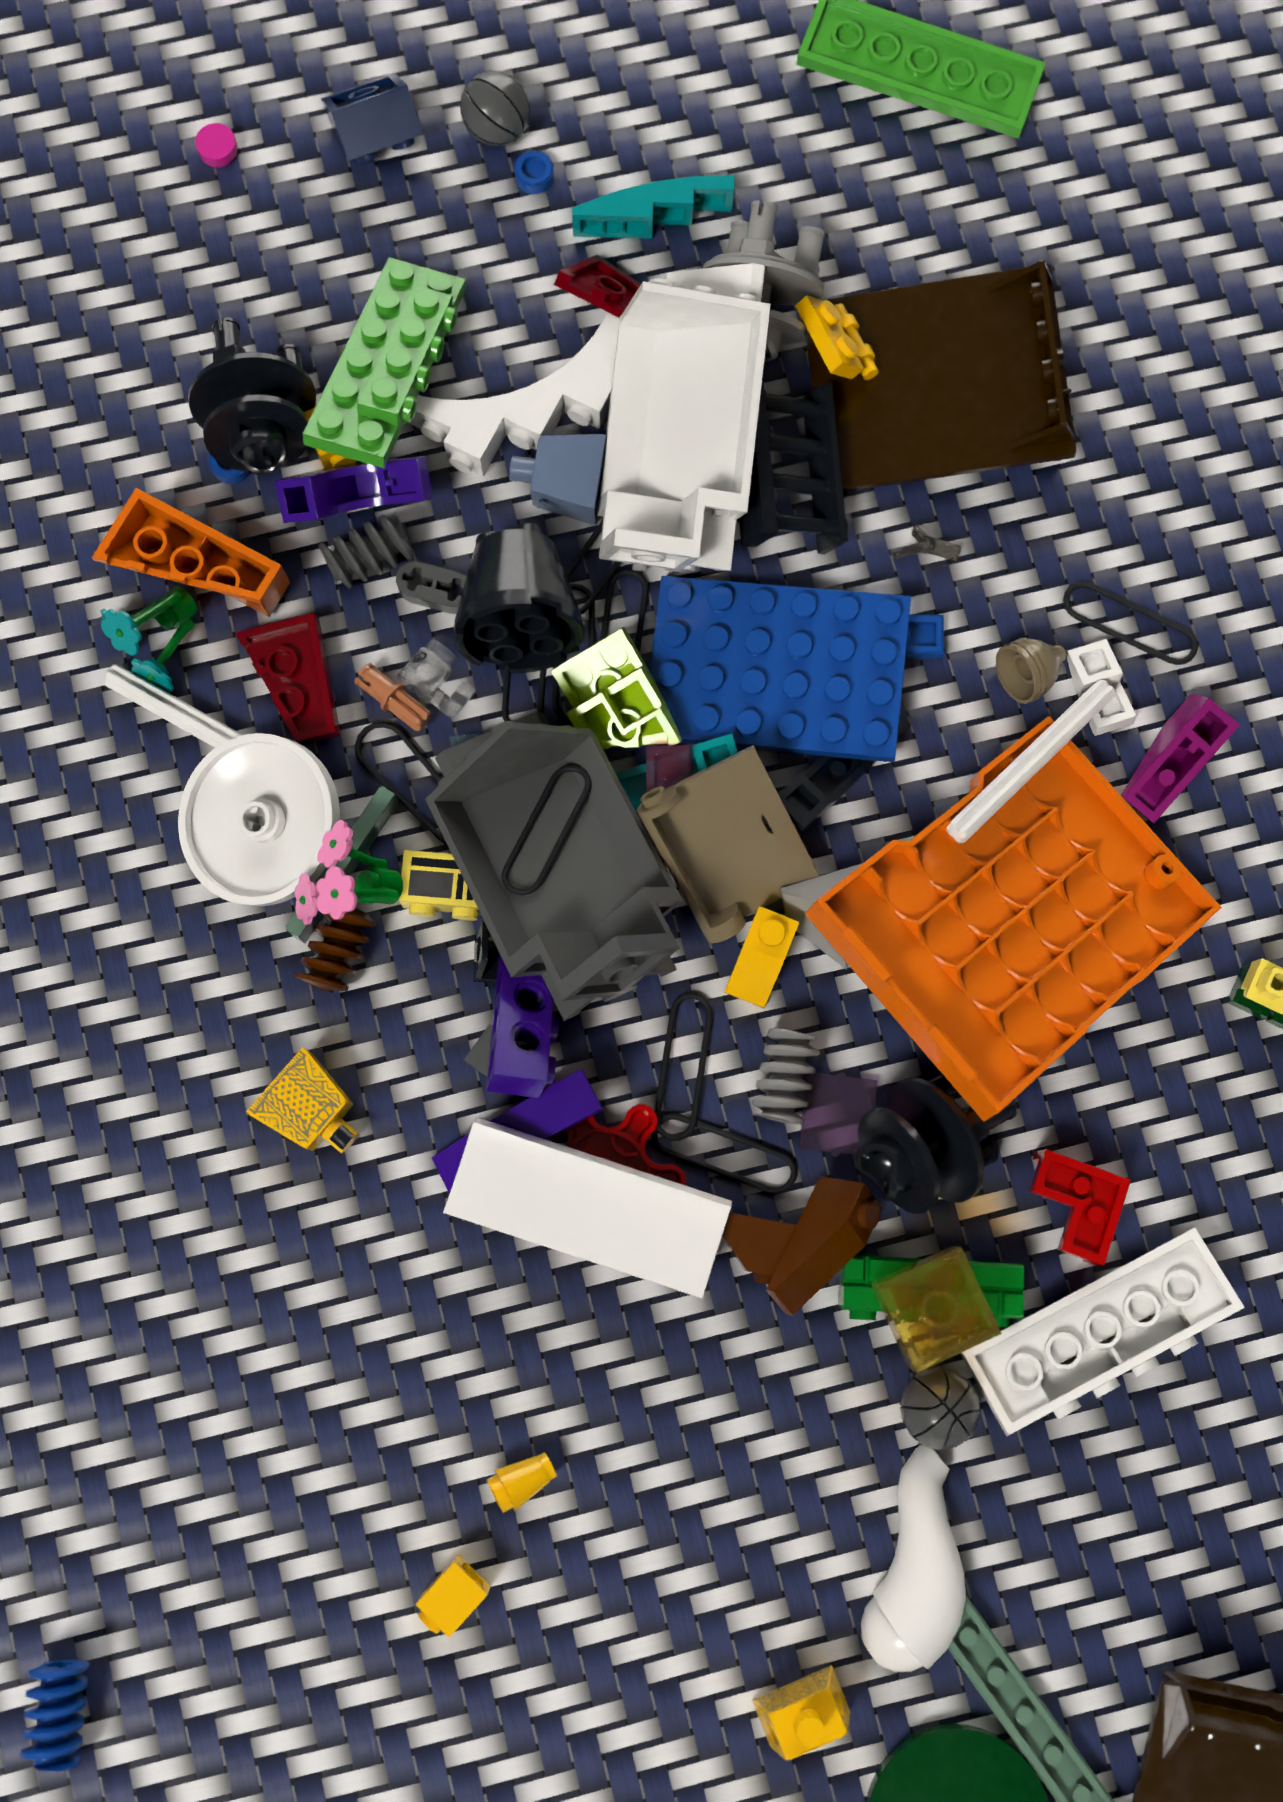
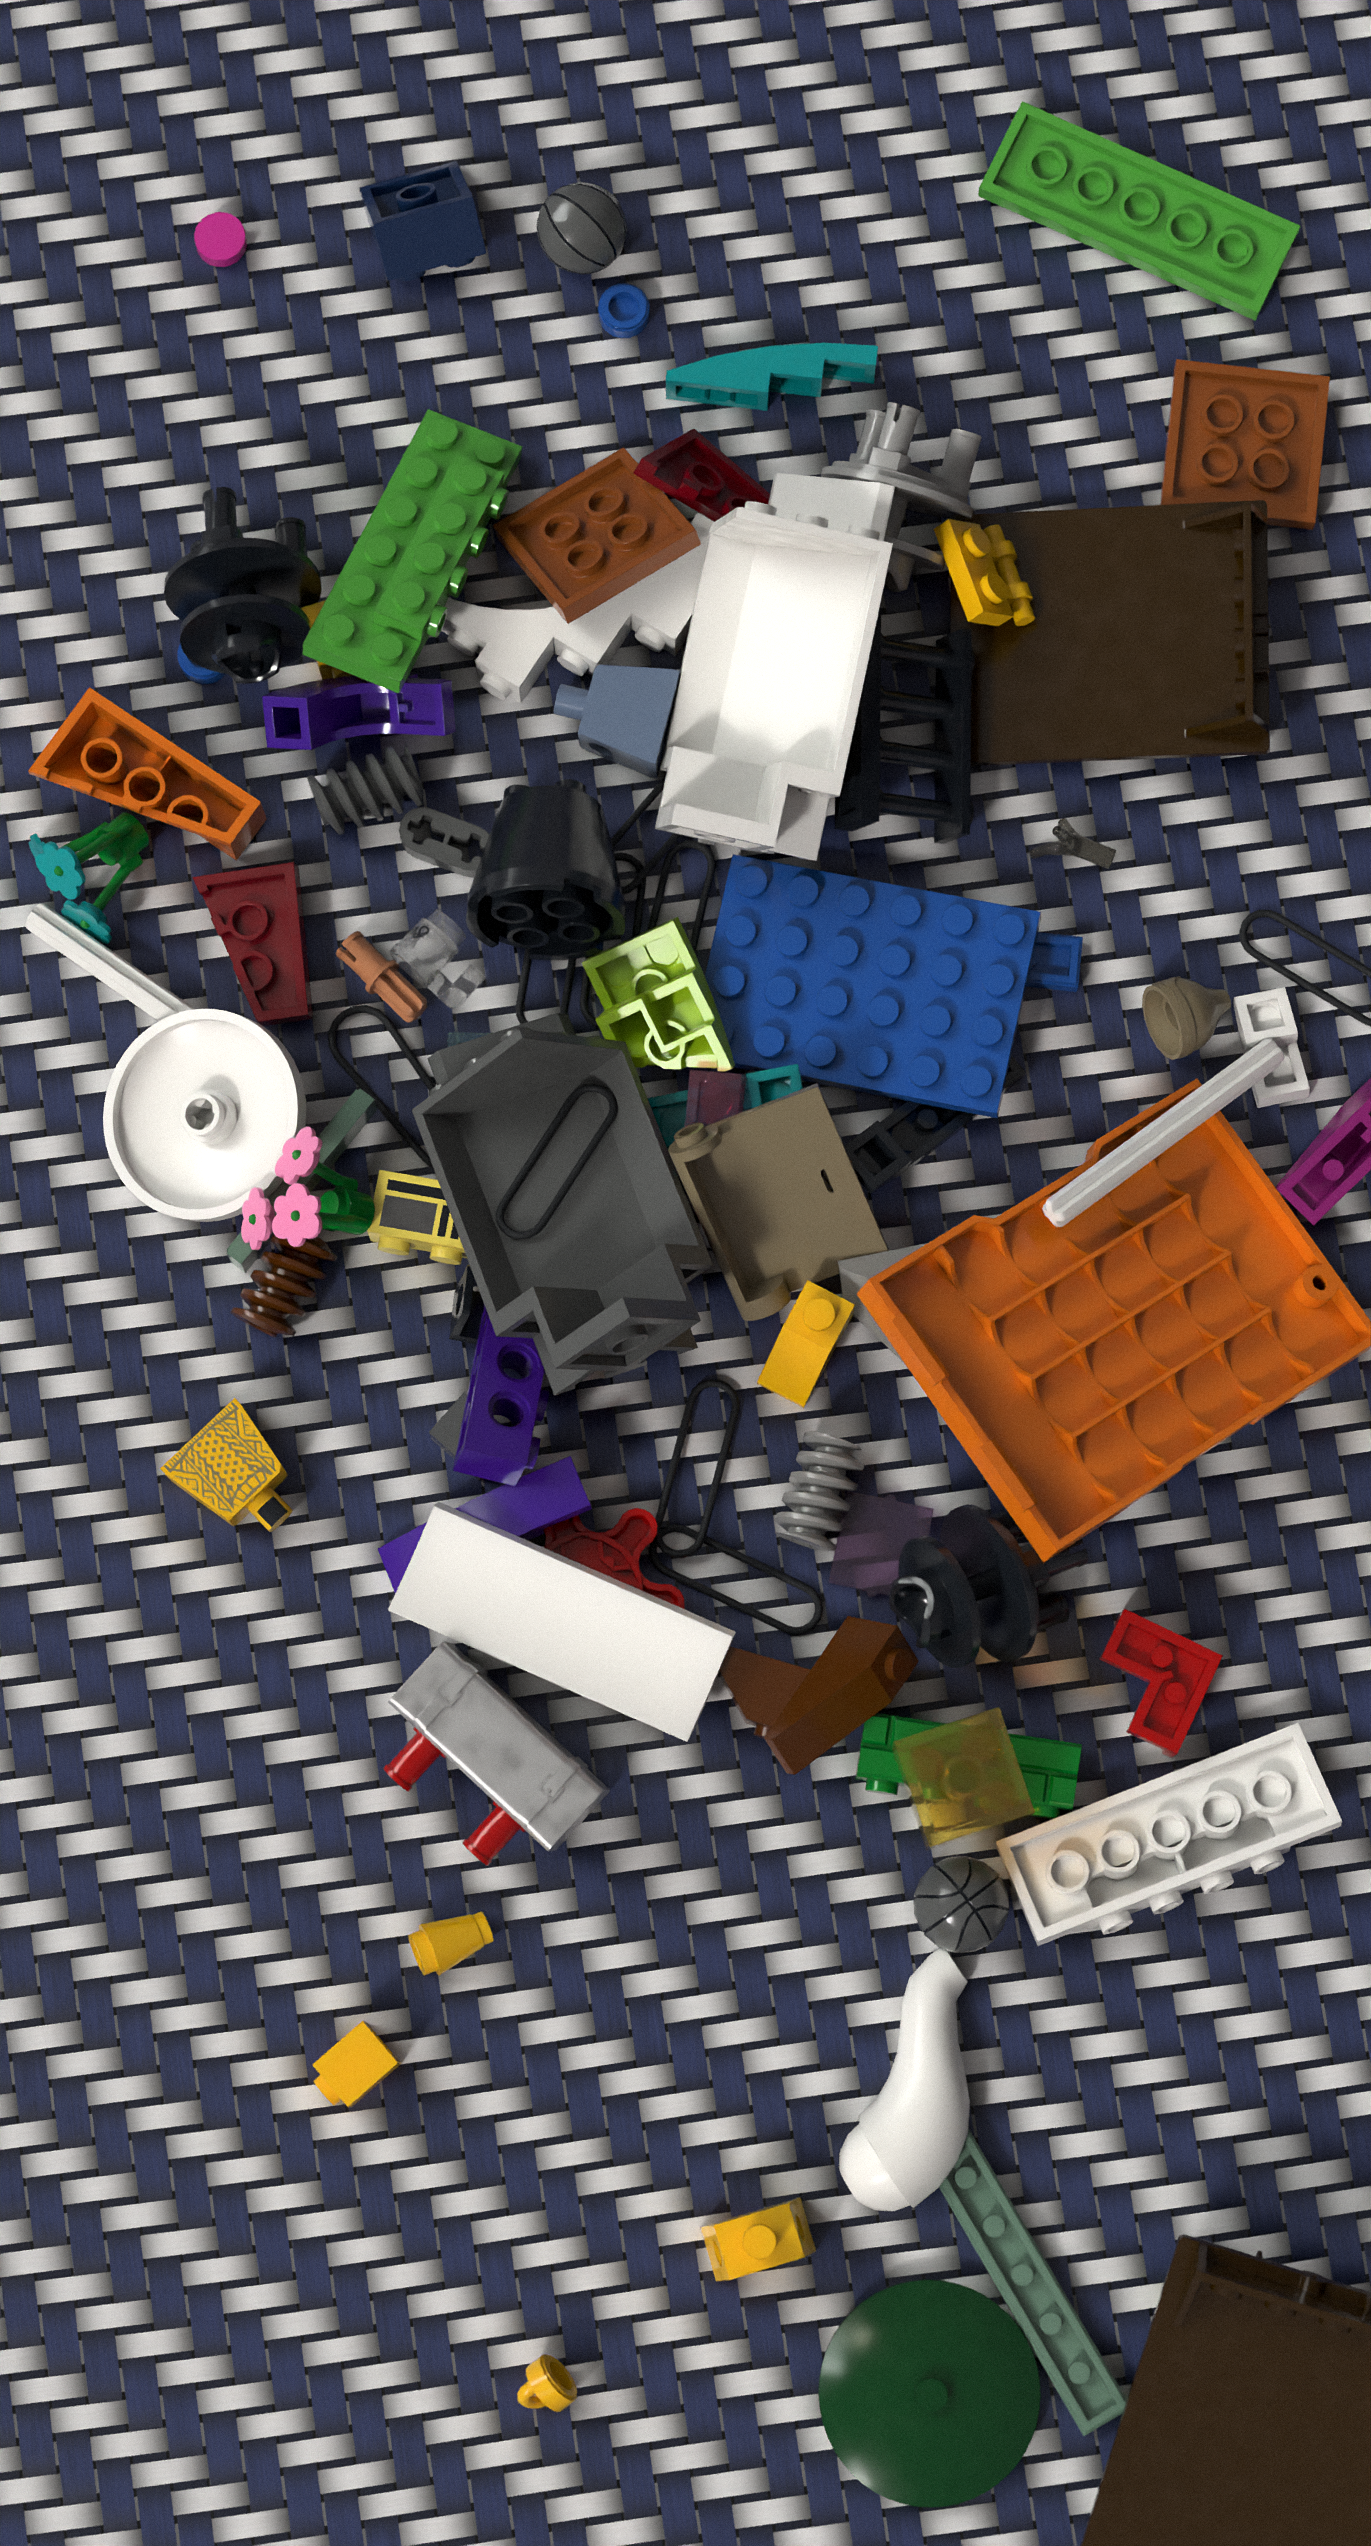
camera: 10 degrees right, 0 degrees up
none -> flat silver piece [383,1641,610,1866]
none -> dark orange plate [492,447,701,624]
none -> dark orange plate [1160,359,1330,530]

